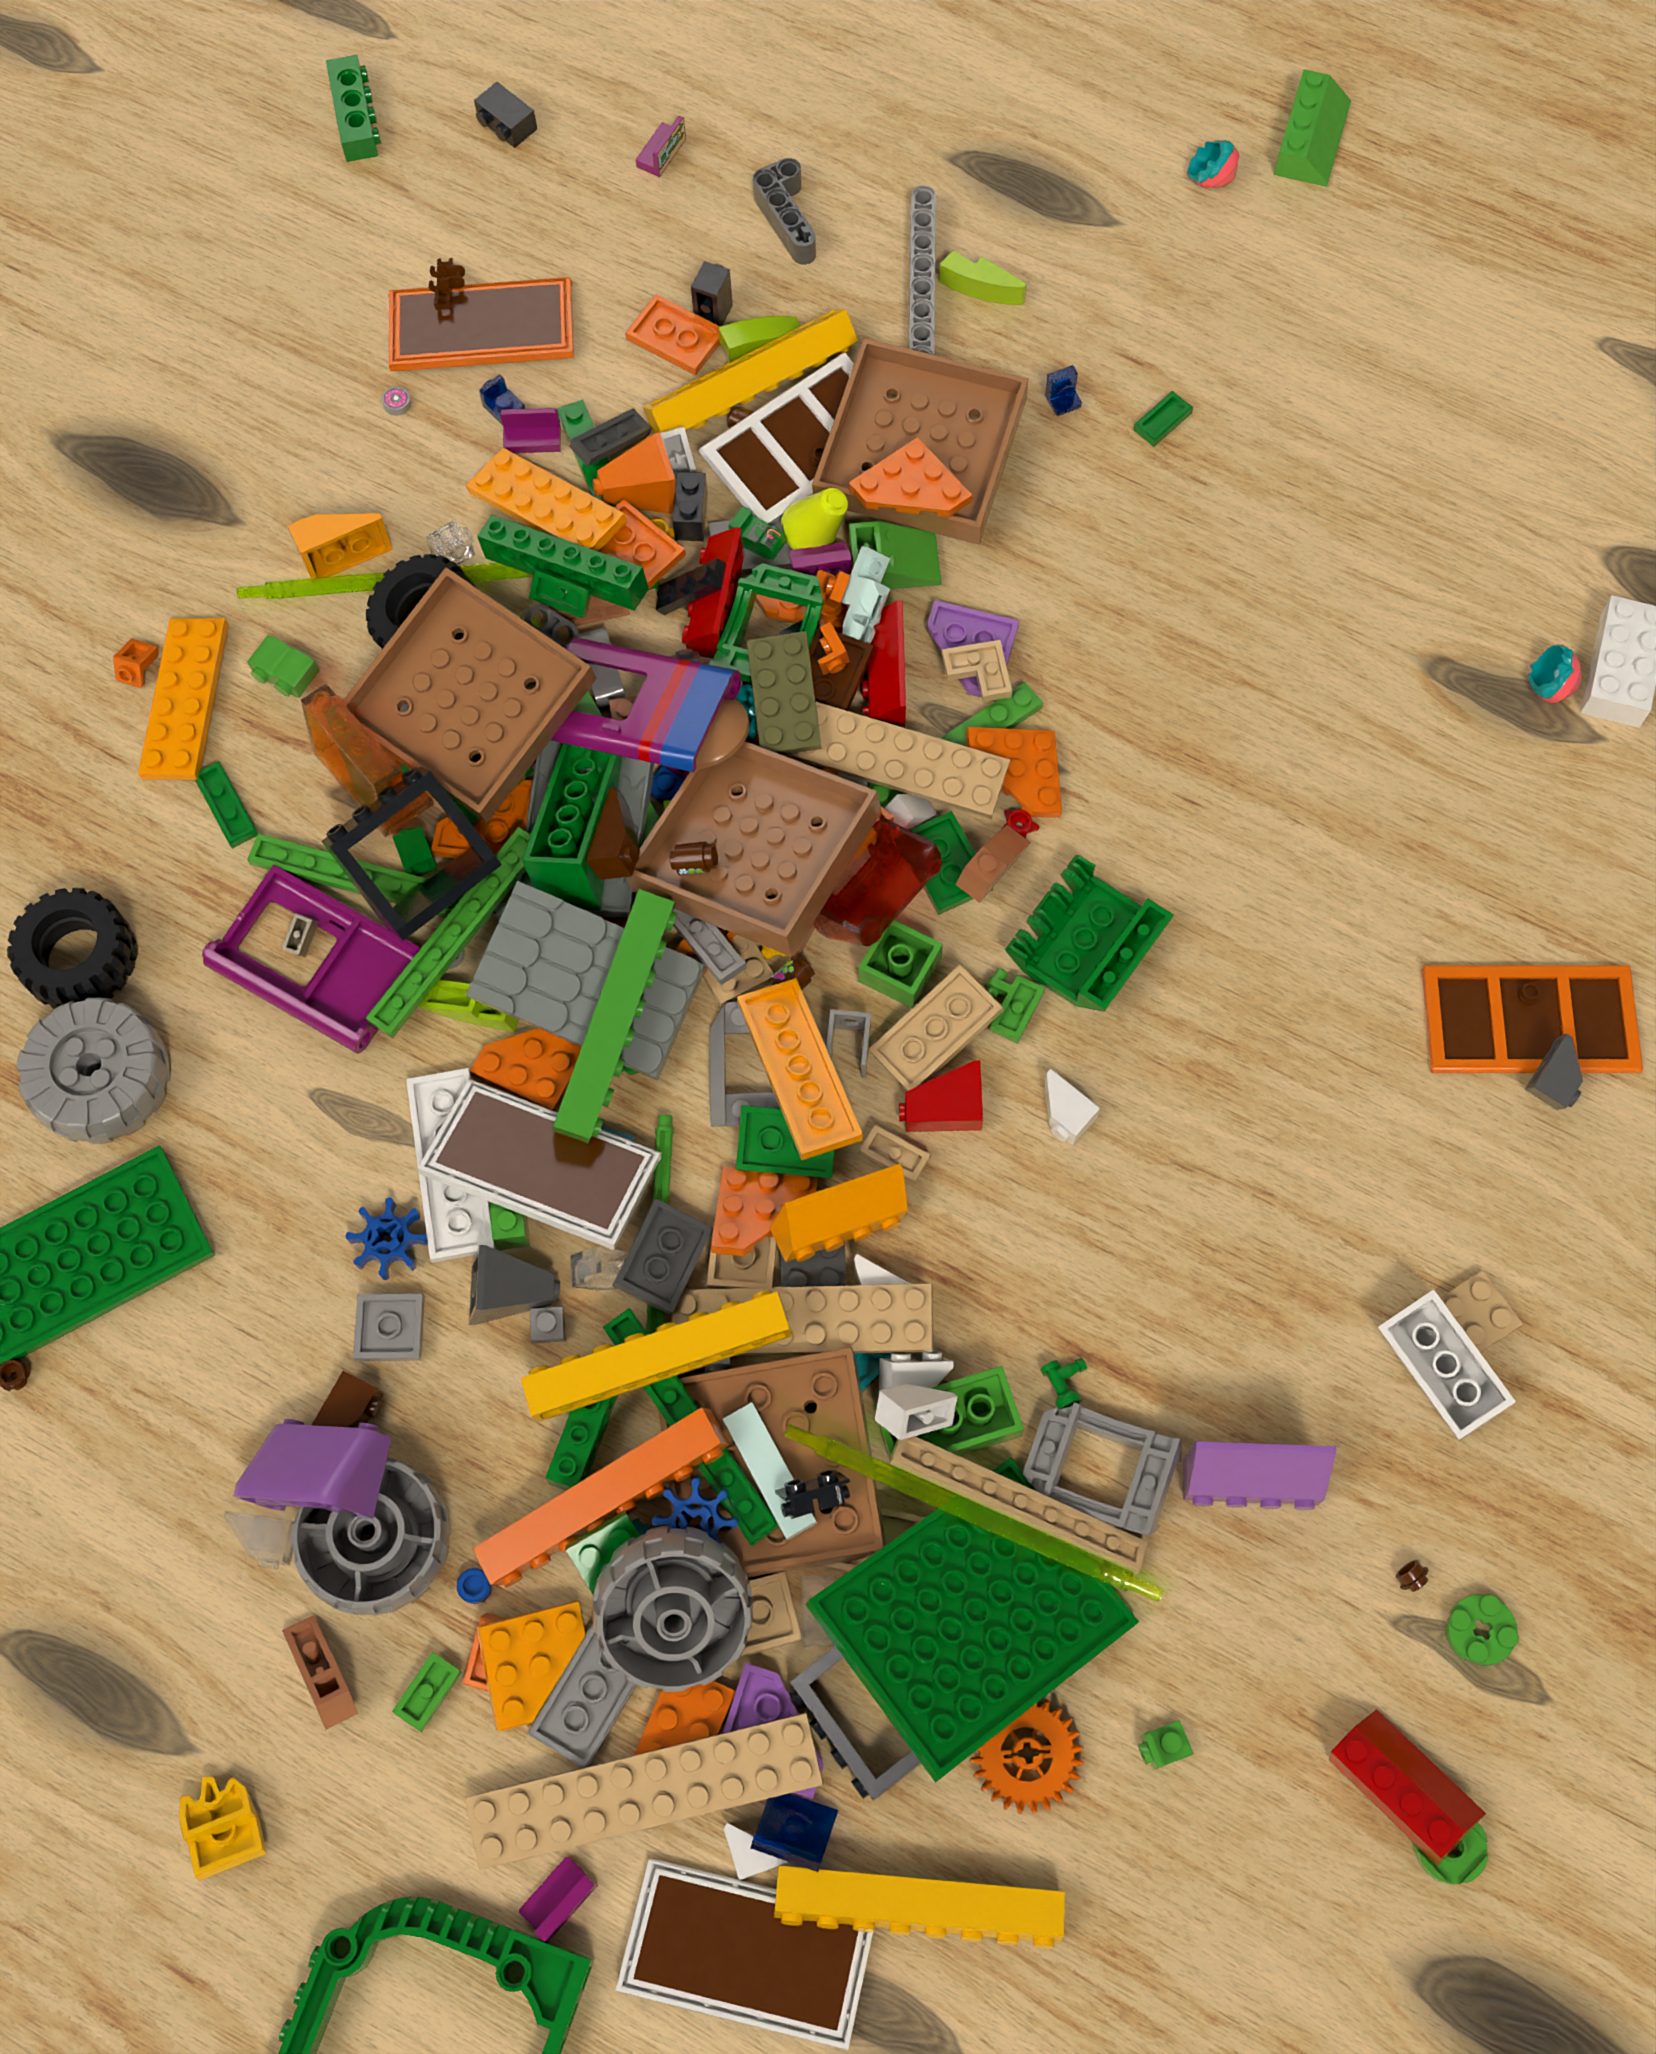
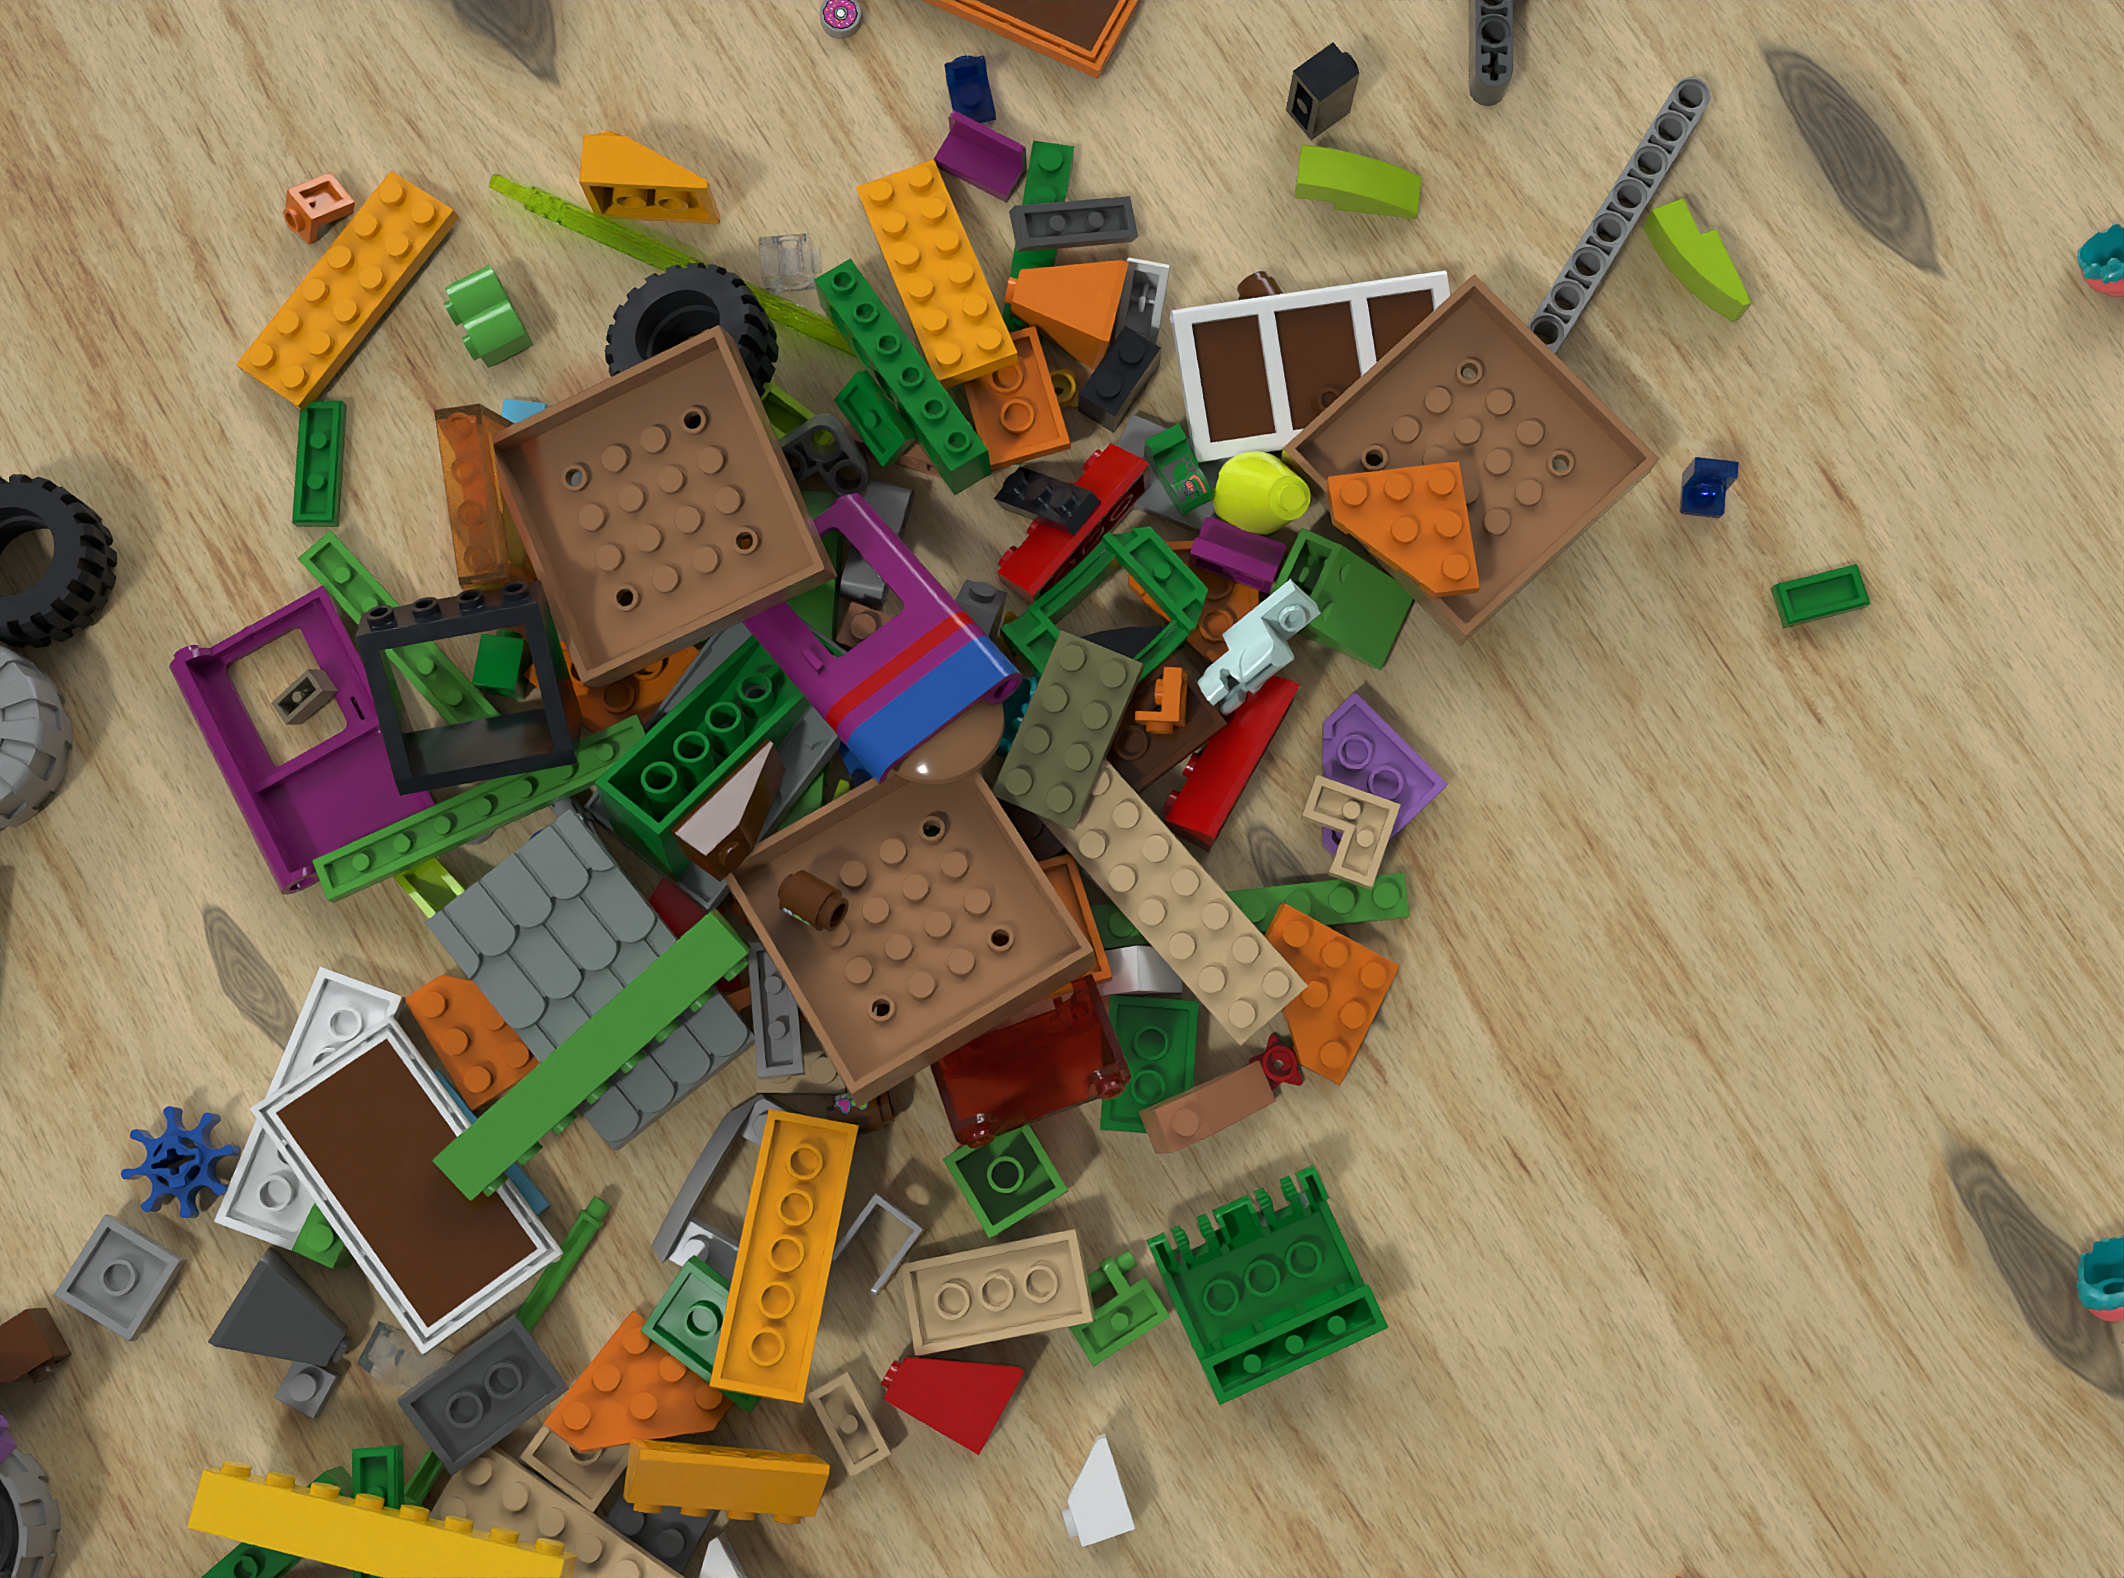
camera: 30 degrees right, 10 degrees up
orange plate [625,294,721,376] -> none
yellow brick [643,308,858,433] -> none
orange bracket [816,570,851,608] -> none

